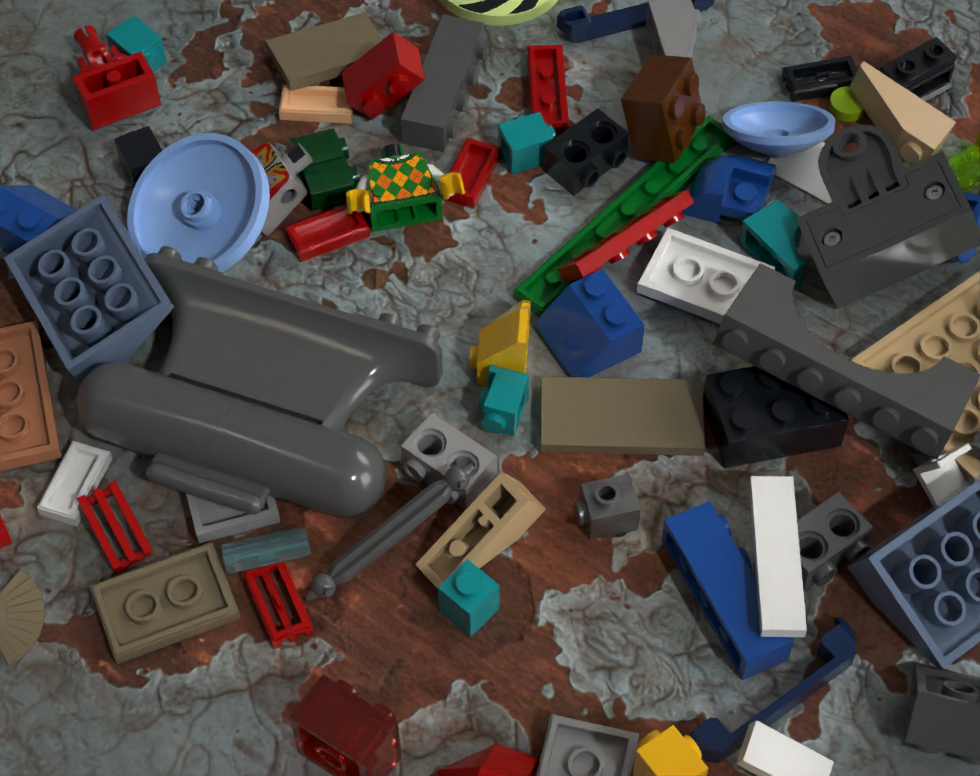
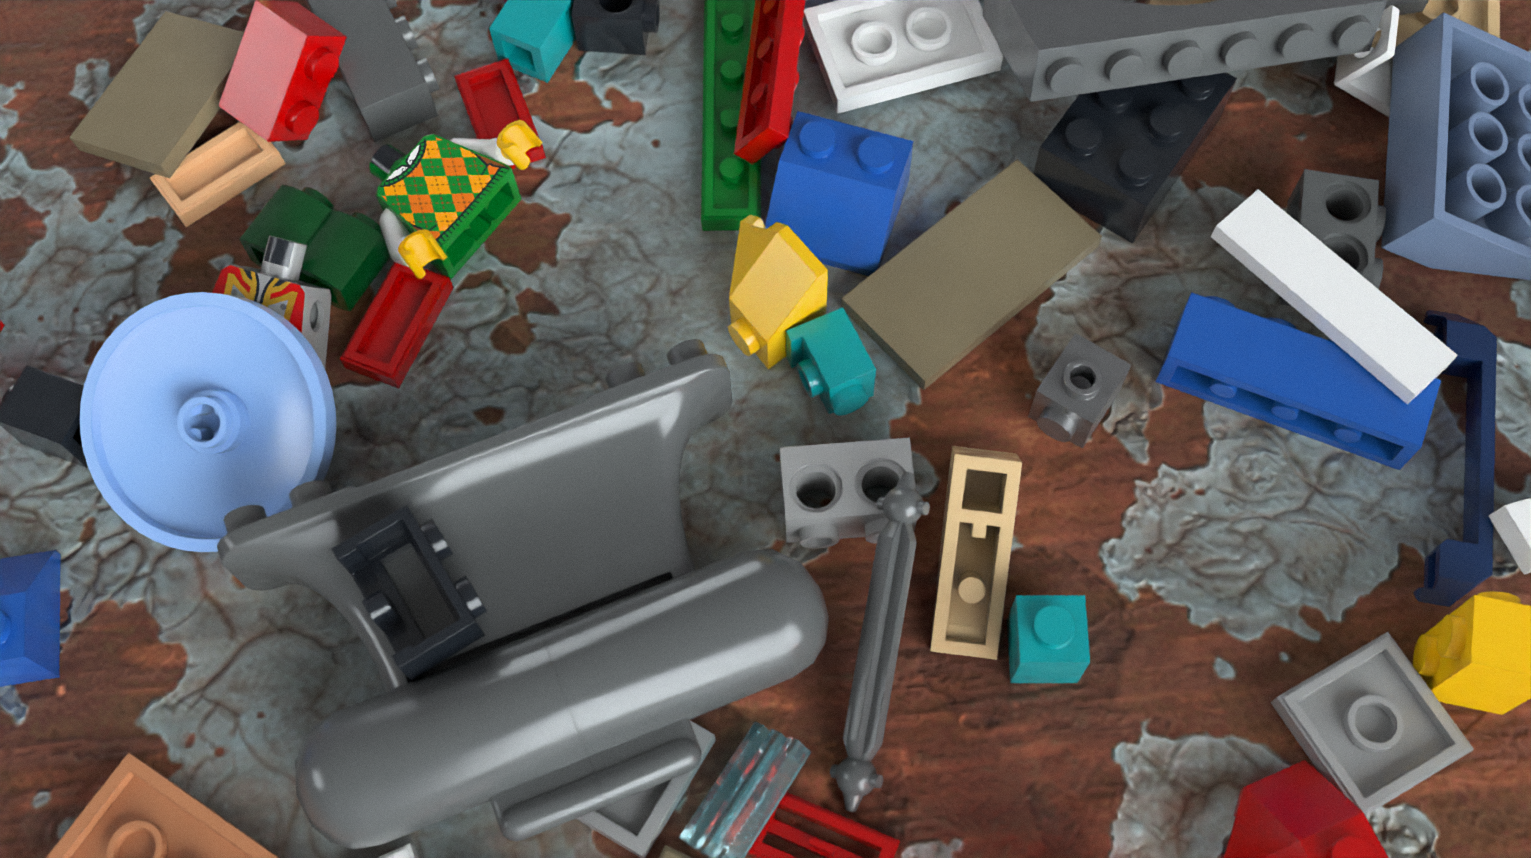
camera: 40 degrees left, 10 degrees up
sand blue slope [4,194,174,383] -> none
none -> black window [331,505,487,681]

